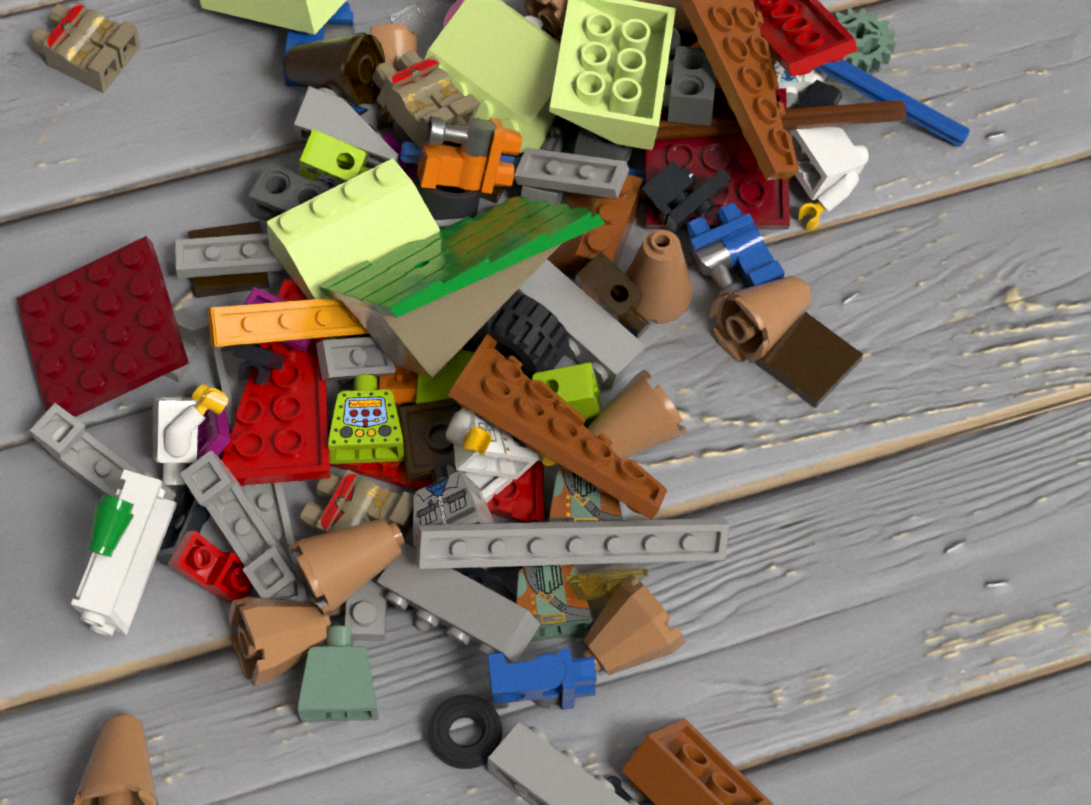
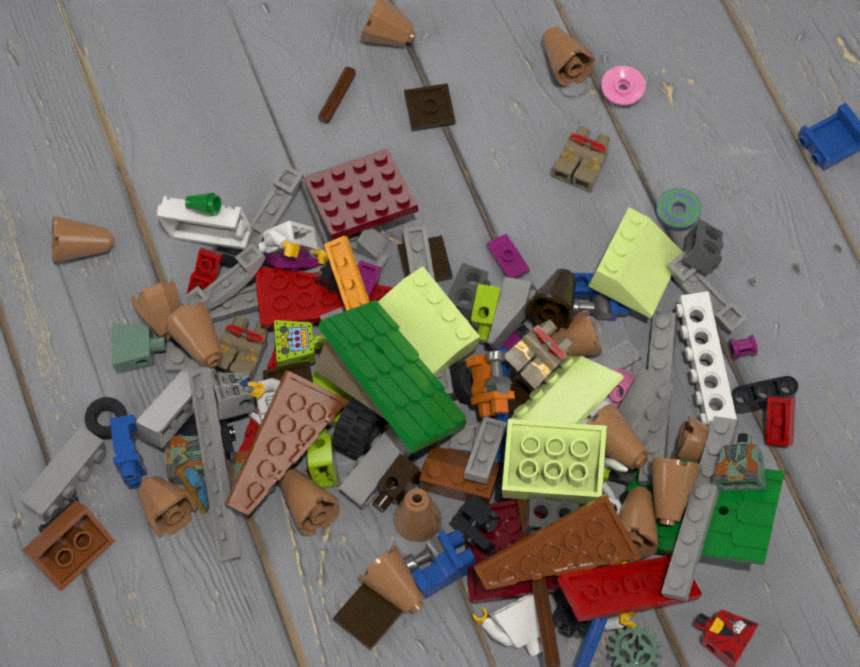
camera: 90 degrees right, 5 degrees up
none -> magenta plate [486,234,530,279]

